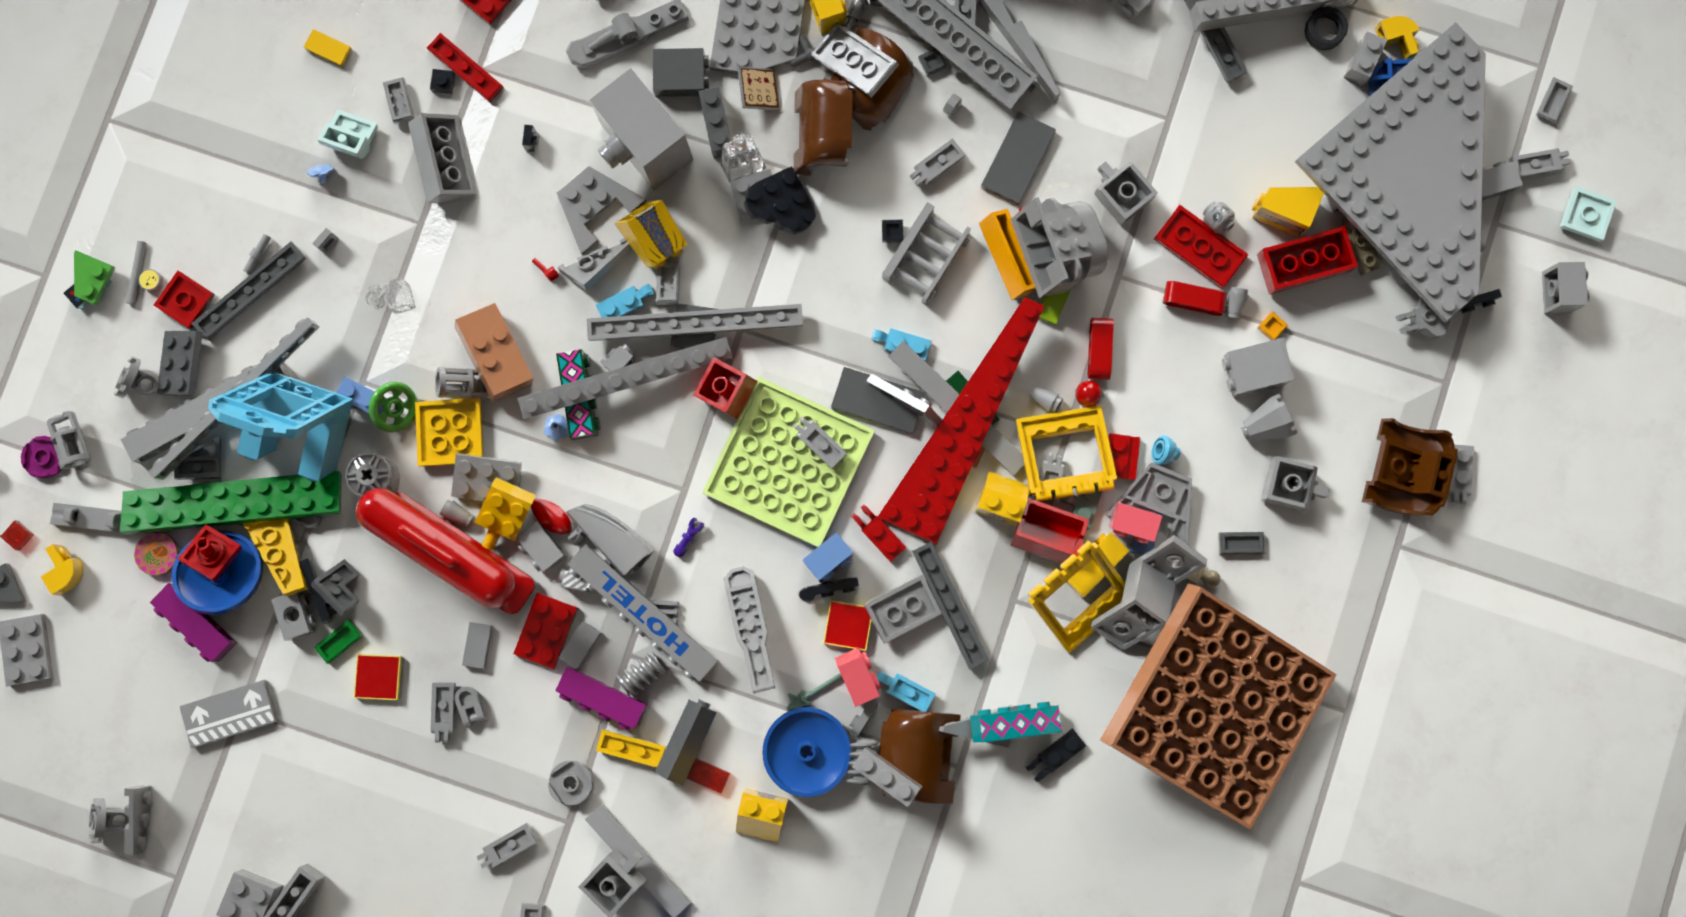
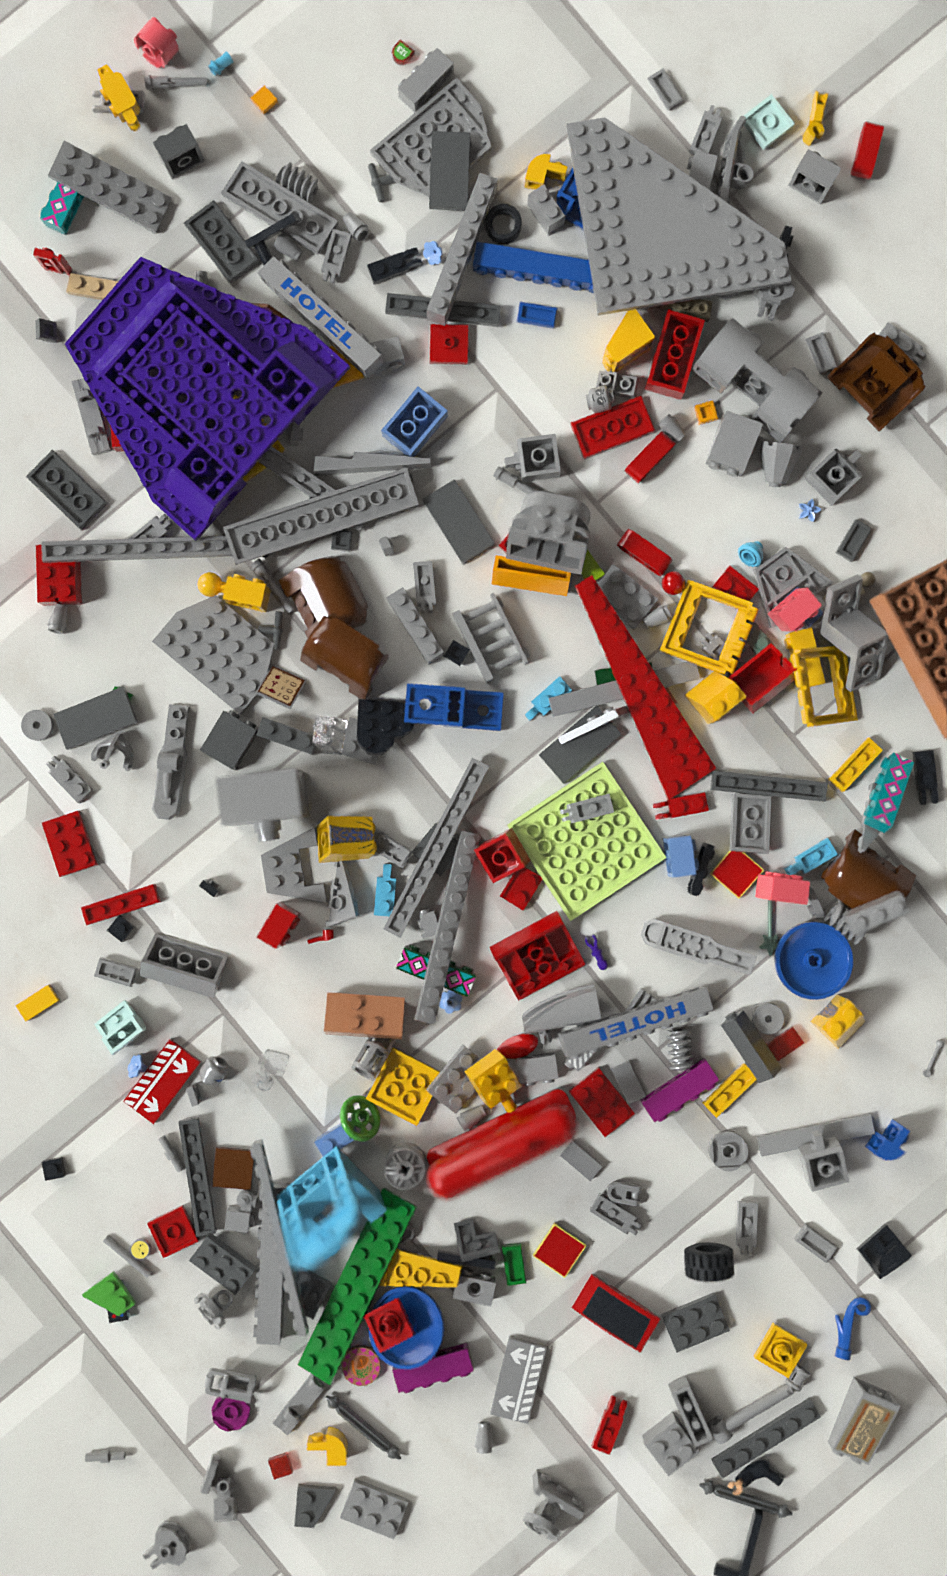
camera: 65 degrees left, 5 degrees up
tile [810,22,899,98] -> none
none -> black plate [41,1157,66,1181]
none -> red tile [123,1039,201,1124]
none -> light grey head [199,1056,229,1085]
none -> reddish brown tile [212,1147,254,1190]
none -> light grey brick [224,1189,258,1233]
none -> red brick [256,902,301,949]
none -> dark grey wheel [325,1395,401,1460]
none -> medium blue brick [381,386,448,457]
none -> light grey brick [386,587,444,665]
none -> blue bracket [404,683,504,731]
none -> red plate [430,324,468,365]
none -> blue brick [473,242,594,293]
none -> light grey cone [475,1421,494,1454]
none -> red piece [489,911,586,1001]
none -> light grey pin [493,466,537,494]
none -> red plate [500,867,543,911]
none -> blue tile [517,302,557,329]
none -> black slope [572,1274,661,1353]
none -> red hinge [591,1395,627,1455]
none -> light grey slope [596,371,639,398]
none -> light grey plate [598,564,658,630]
none -> dark grey plate [661,1292,730,1353]
none -> black tyre [684,1243,734,1282]
none -> light grey cylinder [692,318,823,443]
none -> light grey piece [716,116,754,204]
none -> light grey piece [752,1003,784,1034]
none -> light blue plant [799,498,821,522]
none -> yellow piece [803,91,828,146]
none -> light grey tile [805,332,837,374]
none -> yellow plate [828,737,883,792]
none -> red beam [851,121,884,180]

